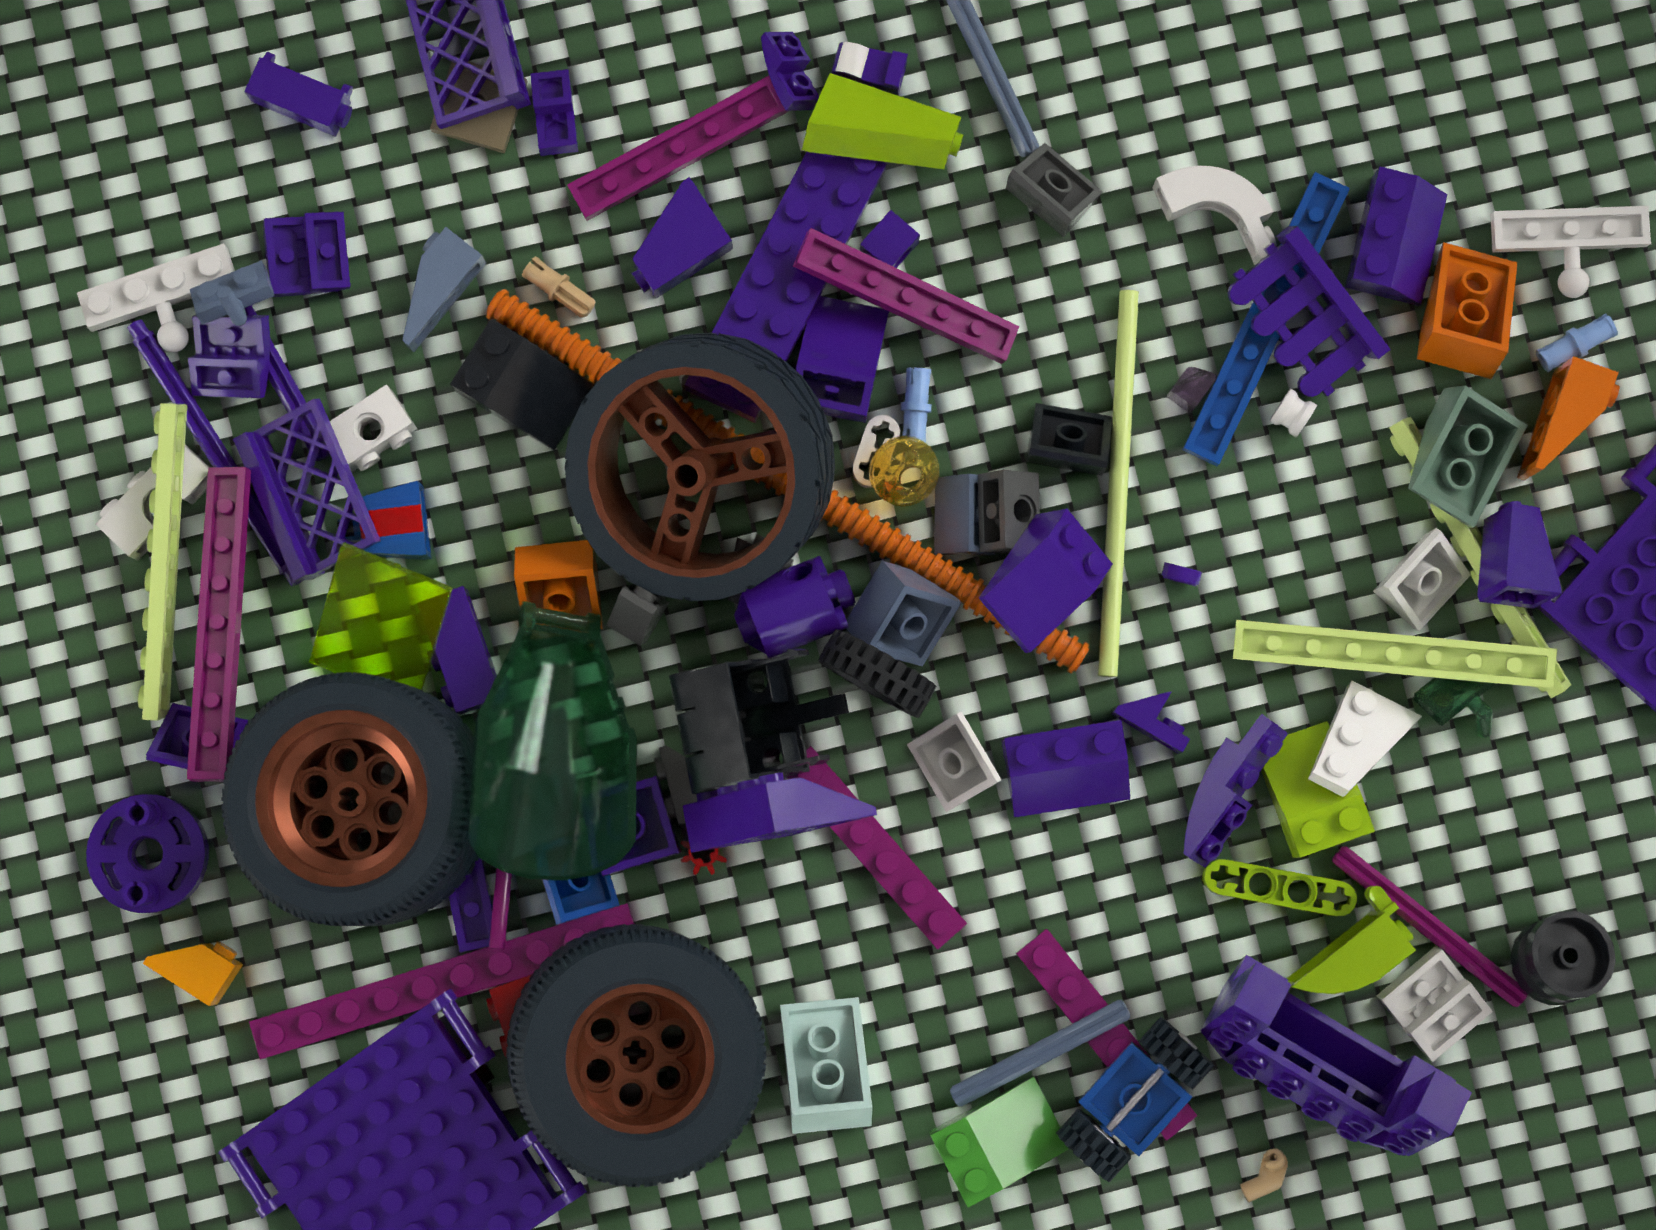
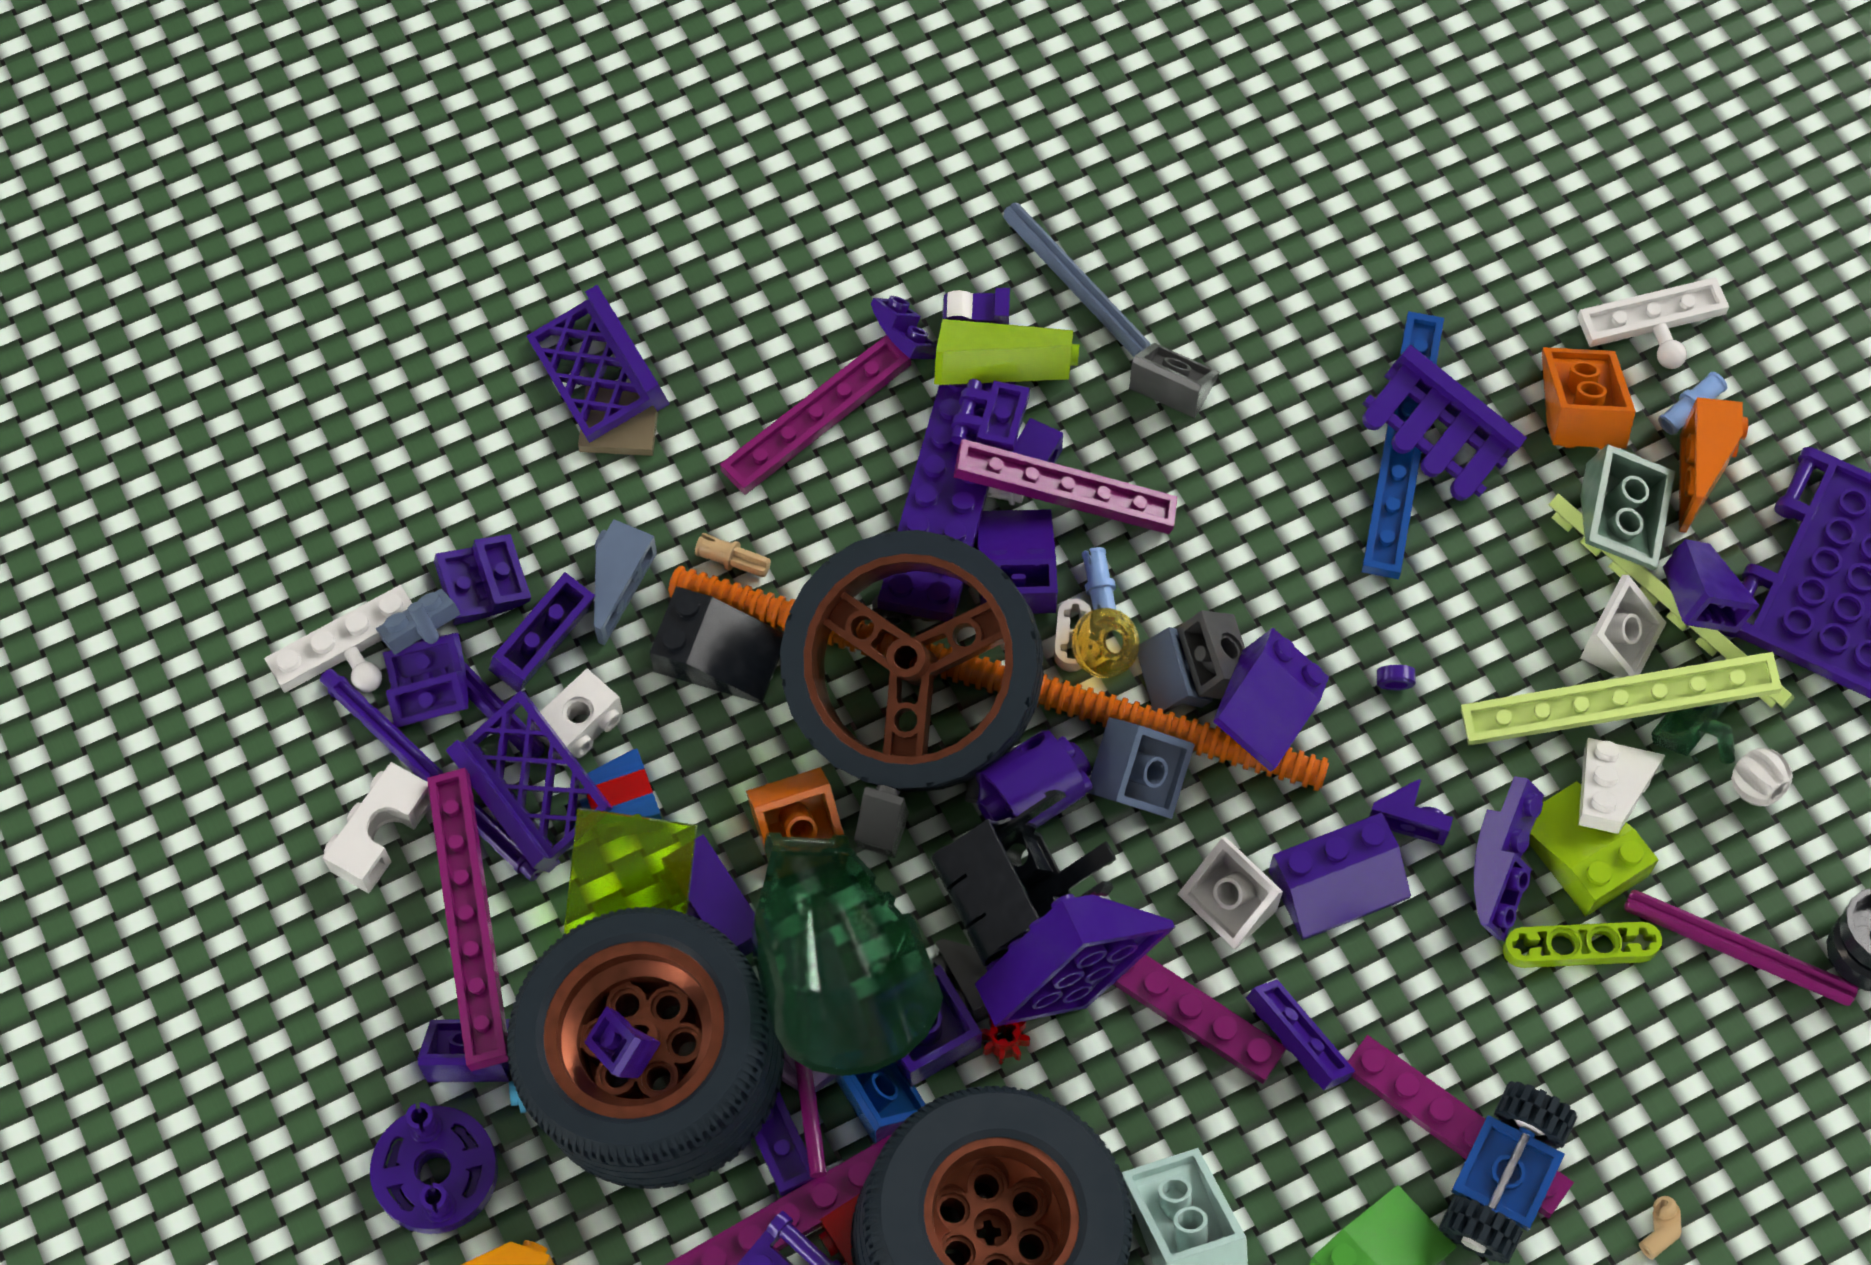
camera: 15 degrees left, 20 degrees down
yellowish green plate [138,403,187,721] -> none
dark purple brick [244,52,353,137] -> none
dark purple slope [530,69,579,156] -> none
dark purple slope [631,177,733,298] -> none
black tyre [818,629,937,718] -> none
sand blue axle [950,1000,1130,1107] -> none
black slope [1025,403,1112,476] -> none
yellowish green piece [1098,290,1139,677] -> none
white arch [1152,166,1277,265] -> none
clear purple slope [1166,367,1217,413] -> none
dark purple wedge [1200,955,1472,1156] -> none
white wheel [1270,388,1317,438] -> none
lime piece [1287,886,1416,994] -> none
dark purple slope [1345,166,1448,306] -> none
white slope [1376,946,1493,1062] -> none
none -> dark purple brick [488,572,595,693]
none -> dark purple slope [584,1006,660,1079]
none -> dark purple plate [950,379,1030,452]
none -> dark purple plate [1246,979,1355,1091]
none -> white piece [1731,748,1793,807]

